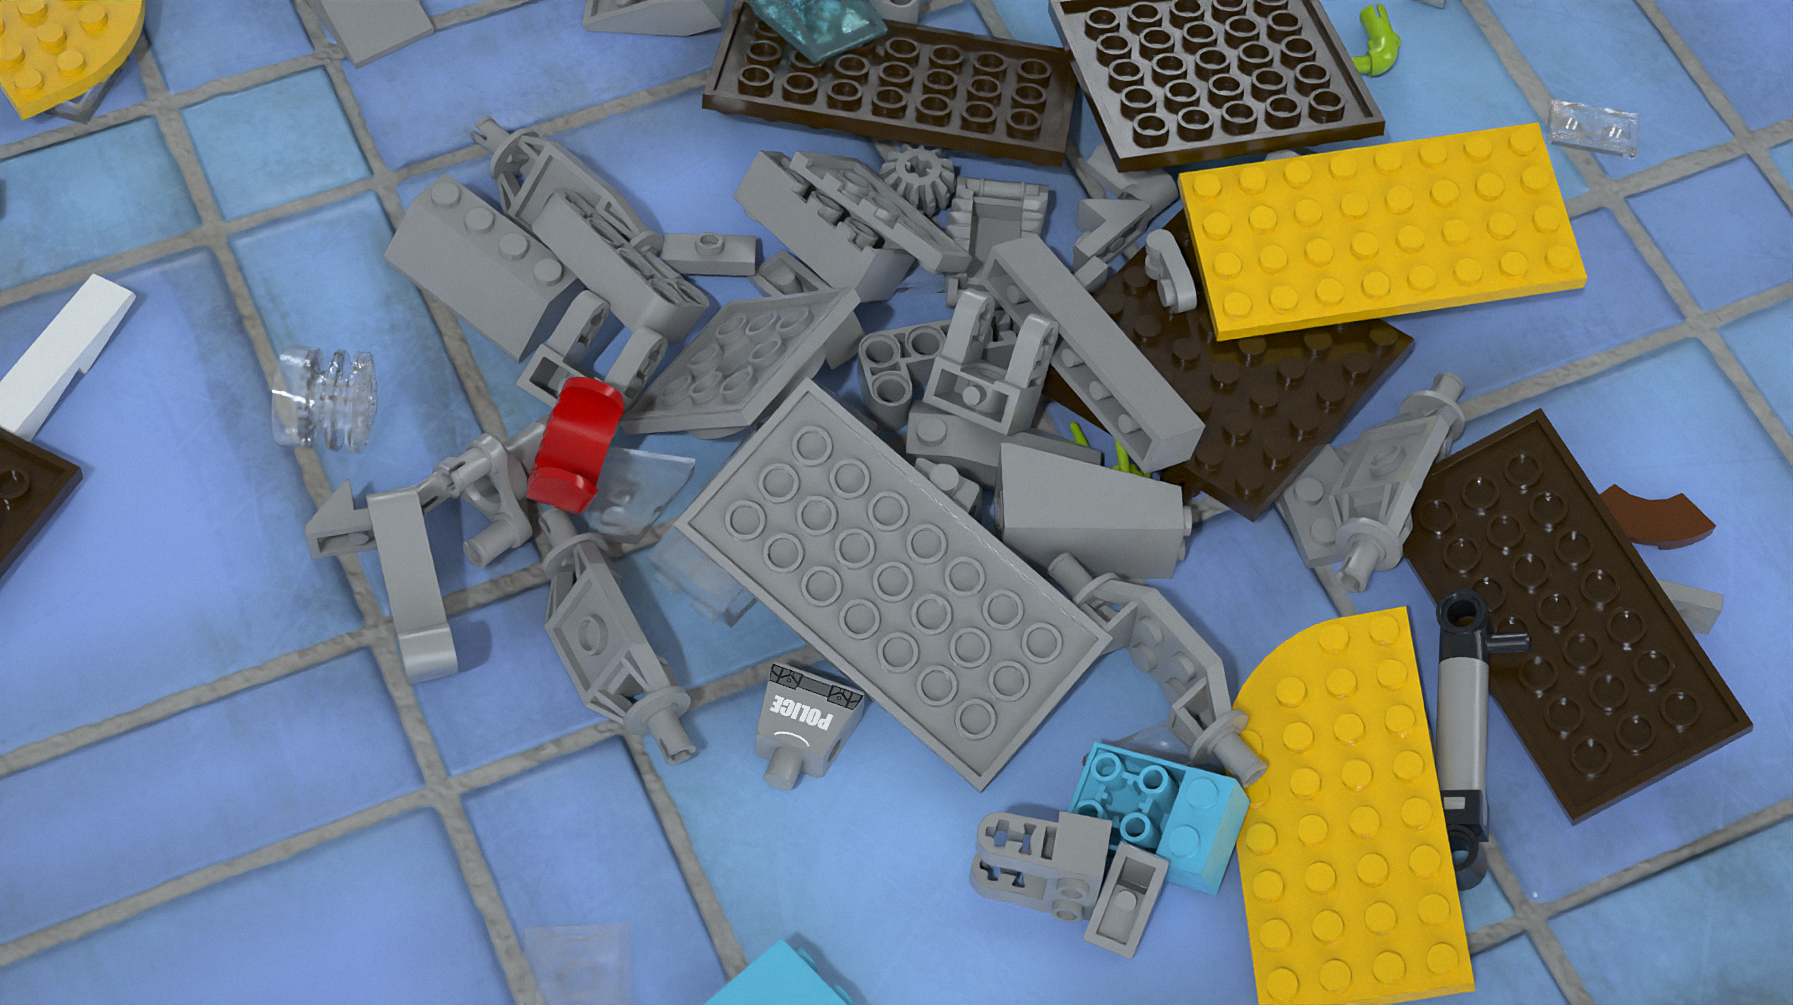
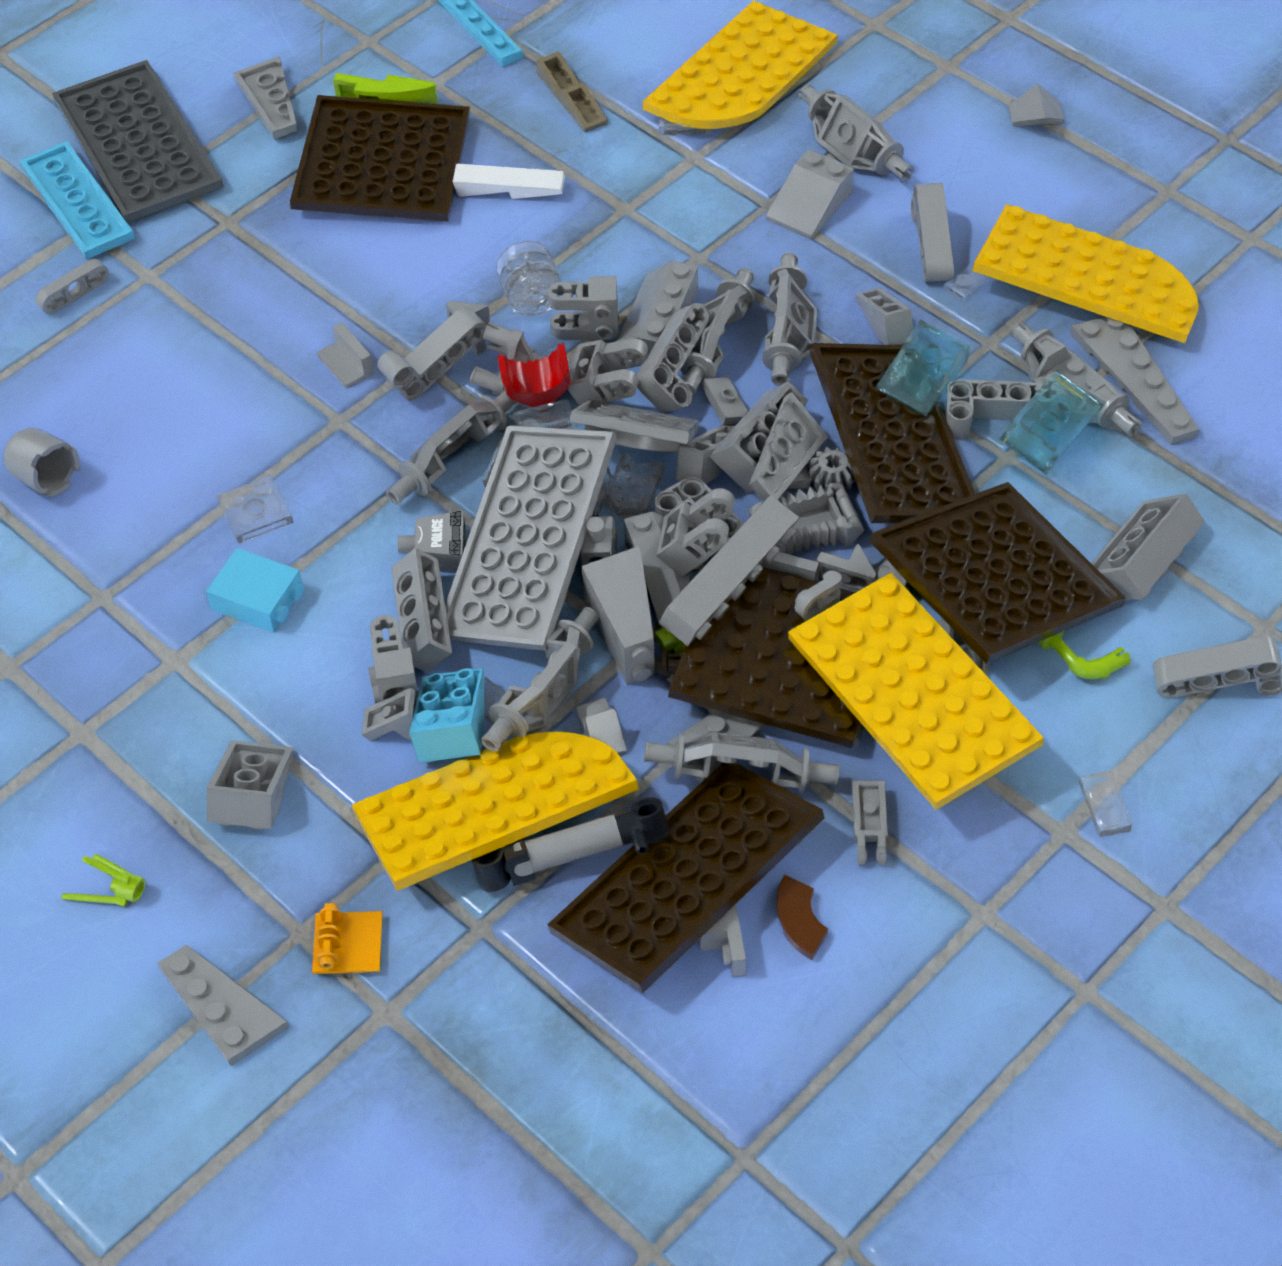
camera: 75 degrees right, 5 degrees down
none -> light grey panel [317,322,374,388]
none -> light grey brick [392,548,452,673]
none -> light grey brick [548,276,619,340]
none -> light grey slope [576,698,627,756]
none -> light grey plate [762,253,817,386]
none -> light grey hinge [852,781,888,865]

